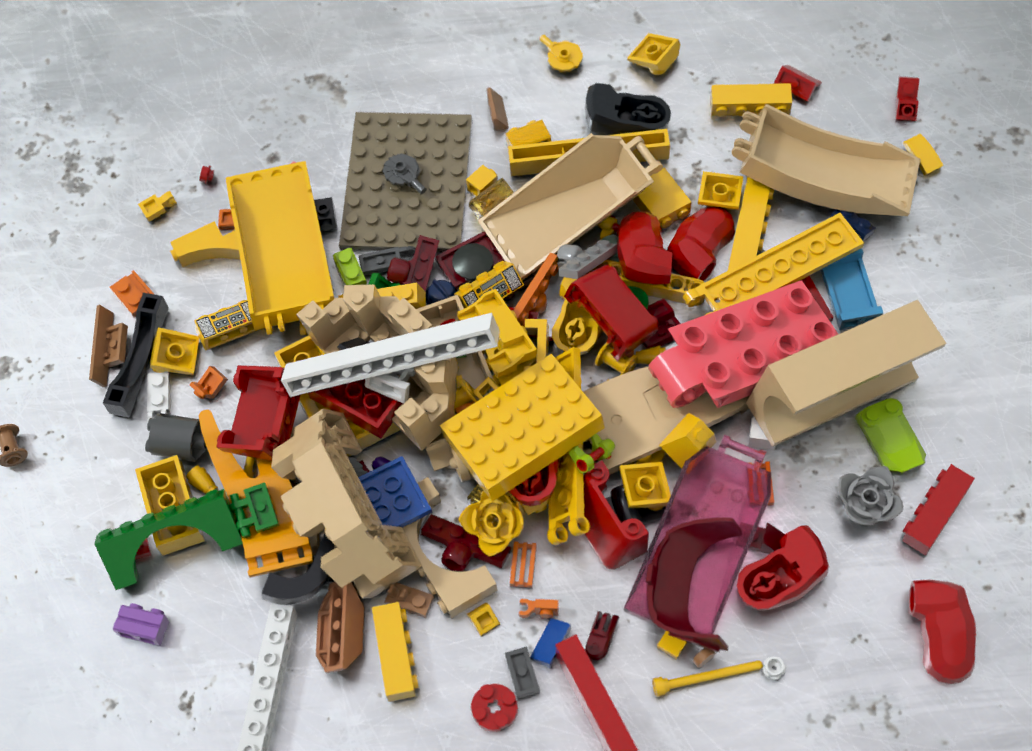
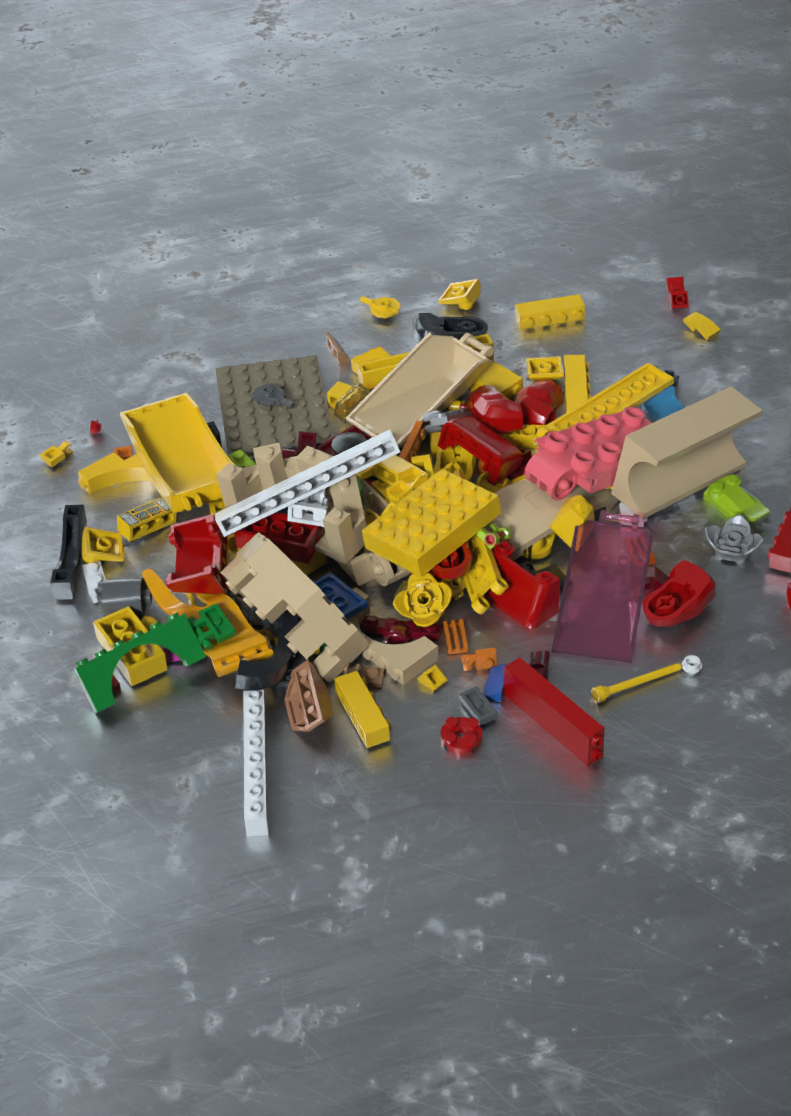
camera: 15 degrees left, 20 degrees down
medium nougat bracket [89,305,128,388] -> none
orange plate [110,270,155,318] -> none
medium lavender brick [113,603,169,646] -> none
orange bracket [190,366,228,399] -> none
yellow slope [619,462,672,511] -> none
dark red piece [646,517,742,652] -> none
yellow tile [657,631,687,660] -> none
medium nougat tile [693,648,716,668] -> none
tan hinge [731,104,920,216] -> none
red panel [773,65,822,101] -> none

